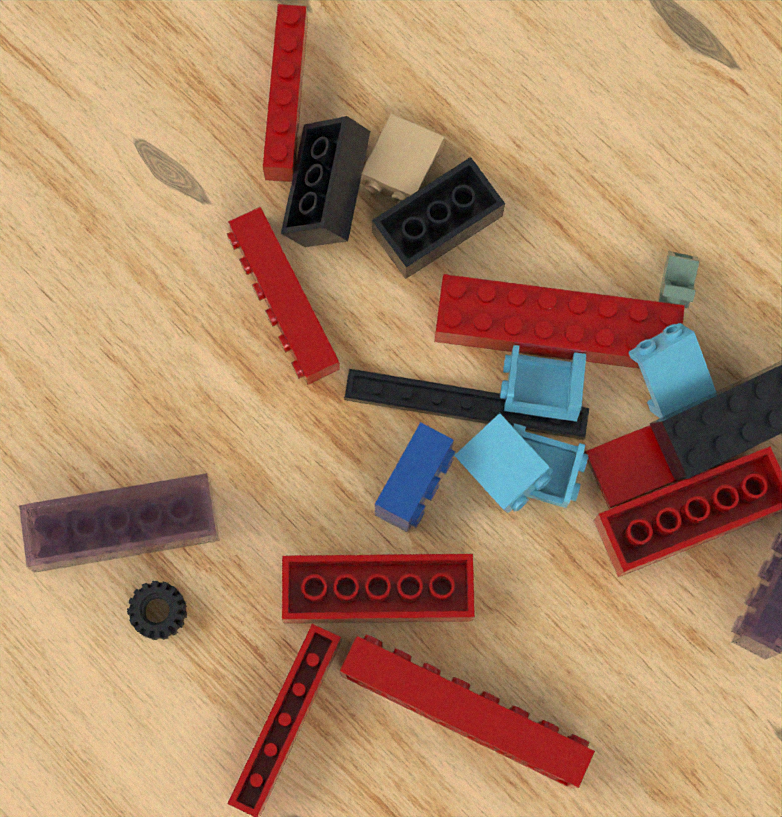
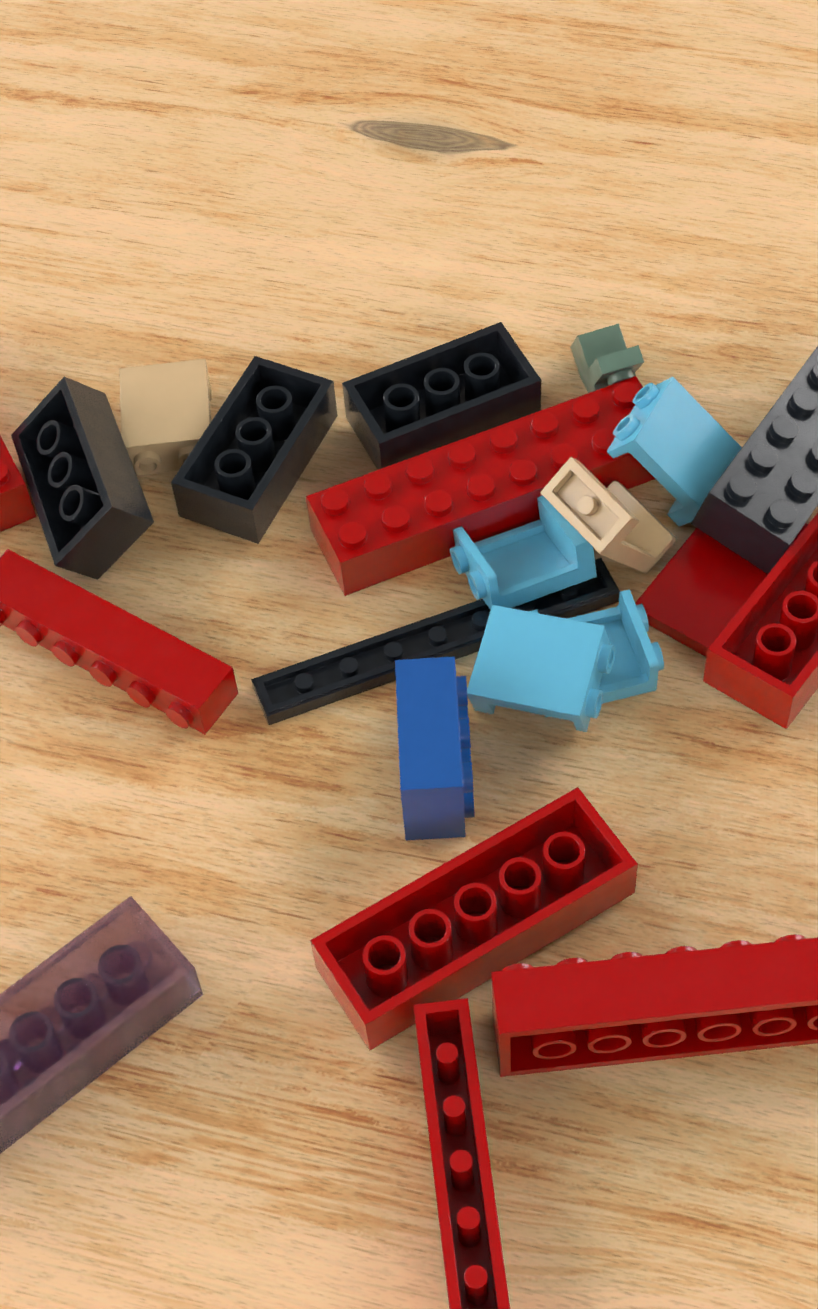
camera: 25 degrees left, 20 degrees down
black tyre [127,581,187,640] -> none
none -> black brick [342,322,542,470]
none -> tan panel [540,457,676,574]

